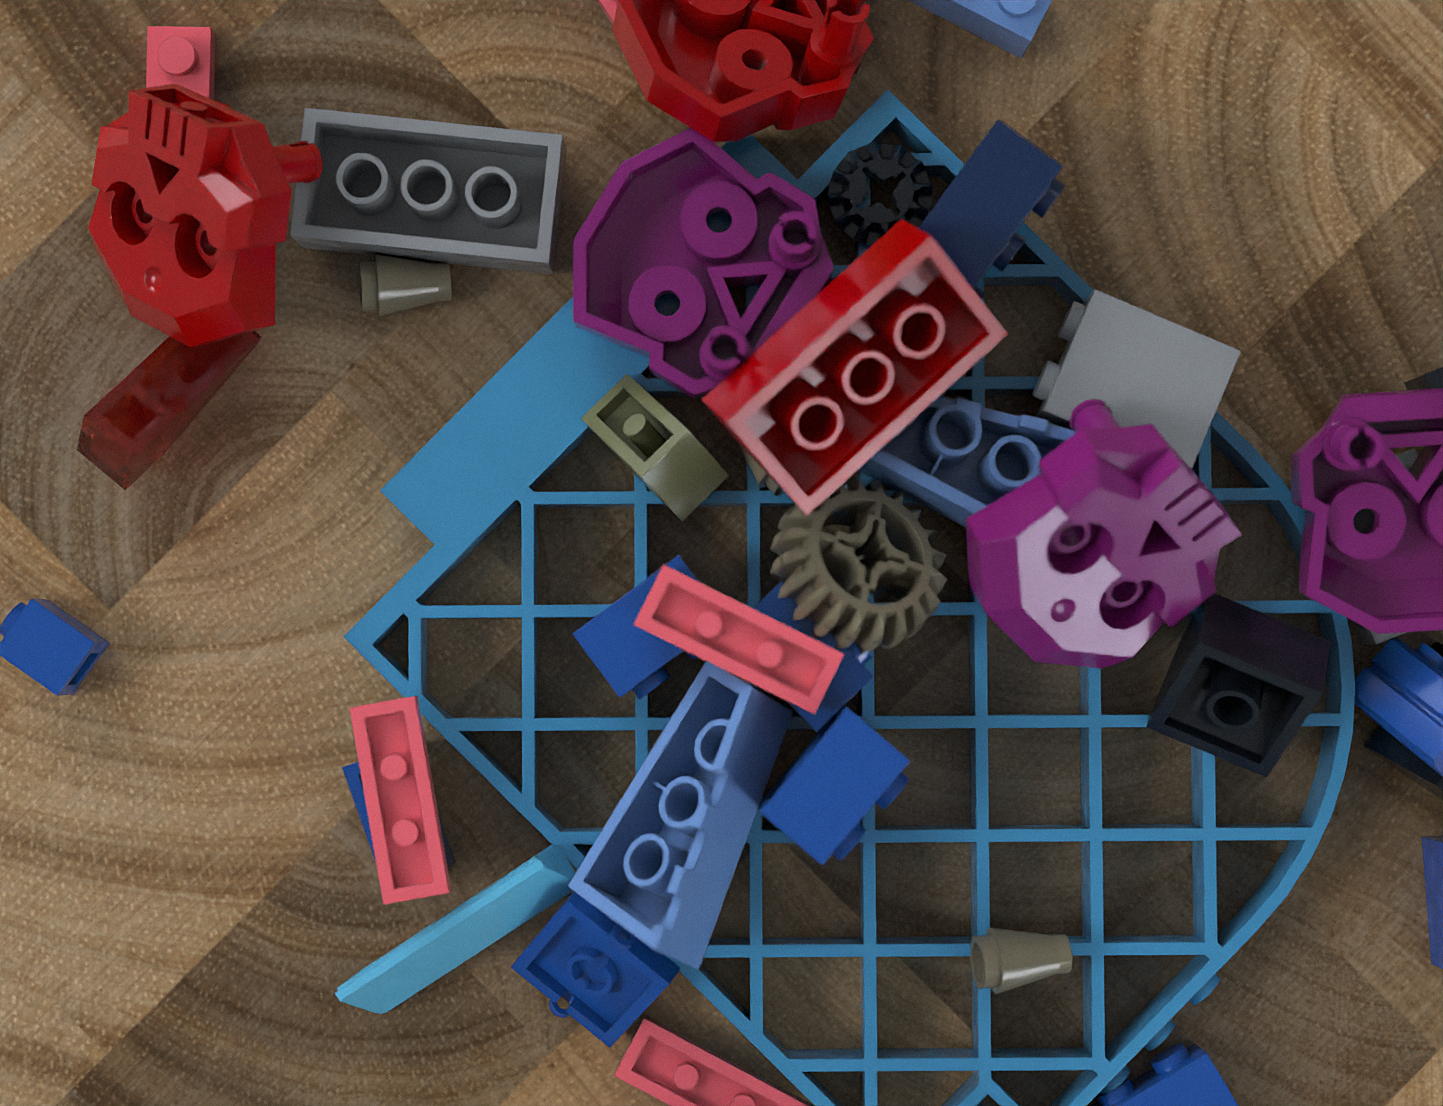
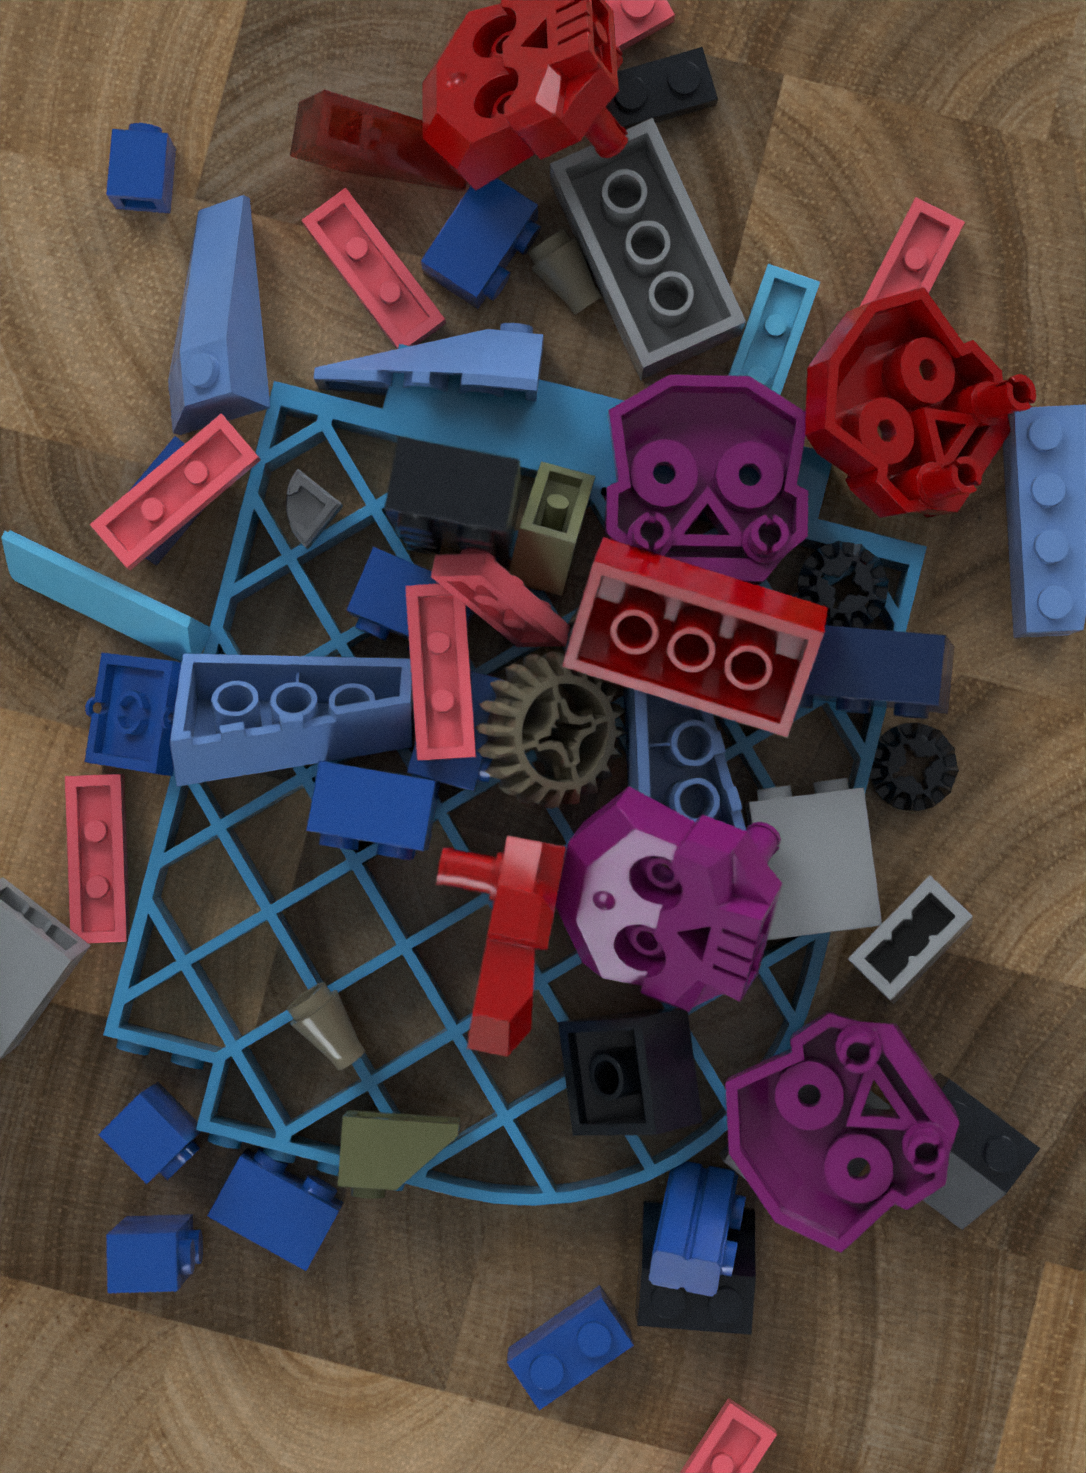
camera: 60 degrees right, 0 degrees up
none -> medium blue wedge [168,195,270,435]
none -> flat silver tile [286,469,343,549]
none -> coral plate [301,187,446,349]
none -> medium blue wedge [314,323,544,401]
none -> olive slope [338,1110,461,1199]
none -> black brick [384,436,522,561]
none -> blue brick [421,178,541,309]
none -> coral plate [431,548,570,647]
none -> red brick [436,836,566,1056]
none -> black plate [606,47,718,129]
none -> medium azure plate [728,264,820,395]
none -> light grey brick [848,875,973,1004]
none -> black gear [870,722,959,811]

